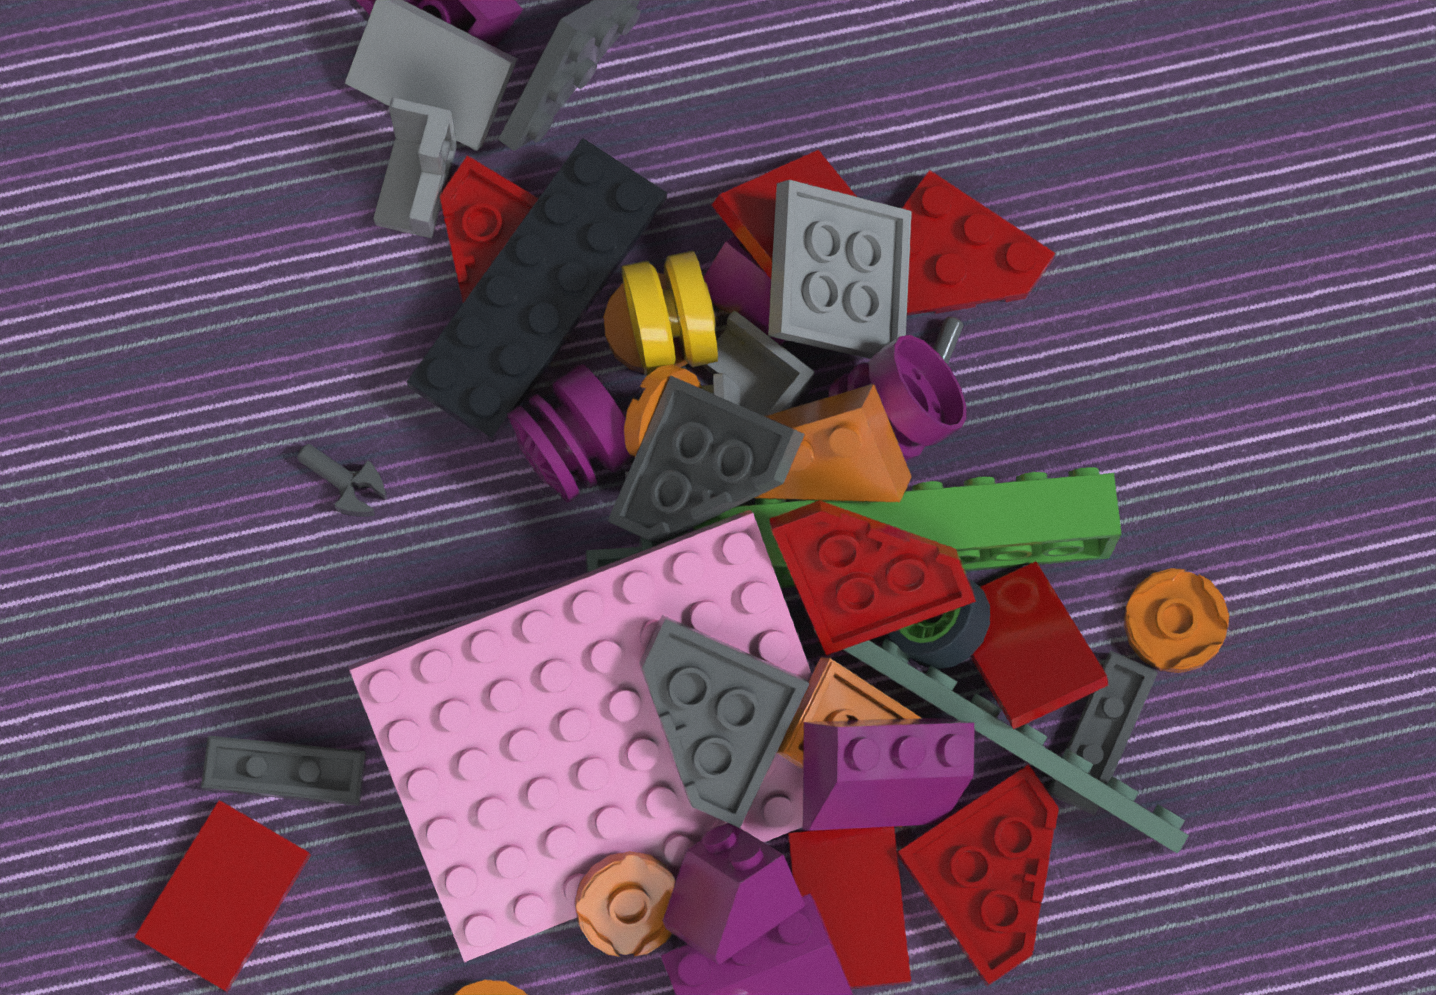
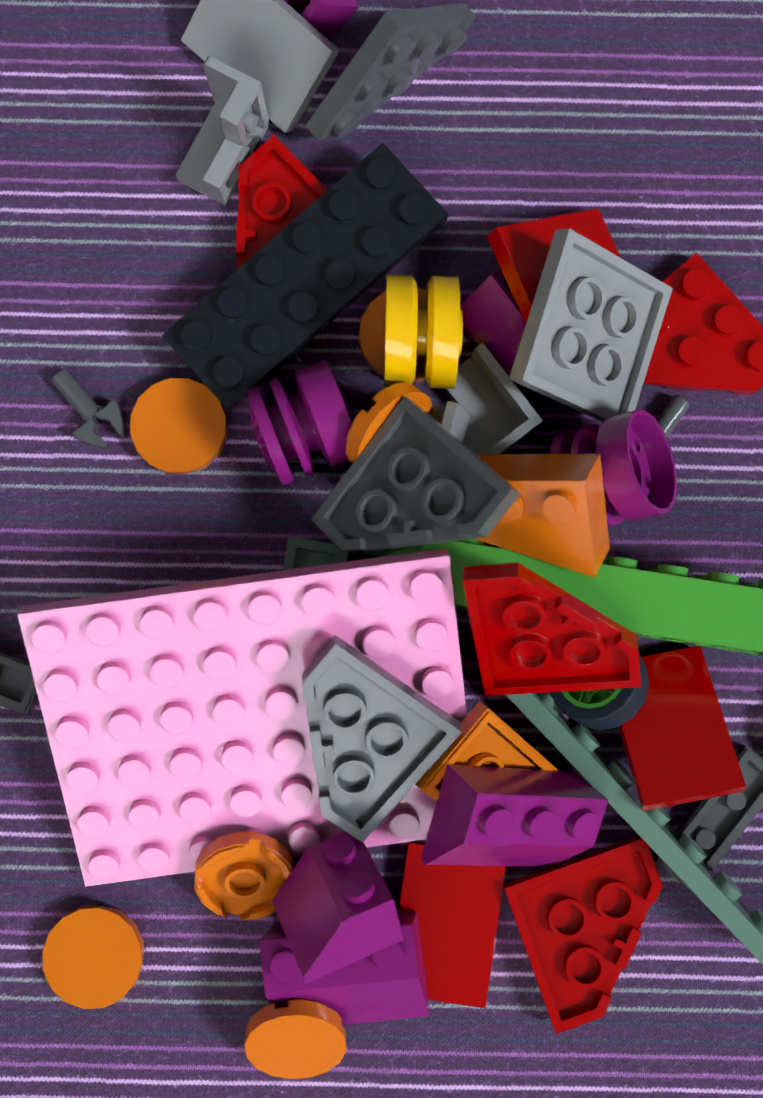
camera: 15 degrees right, 10 degrees up
none -> orange tile [130,378,228,475]

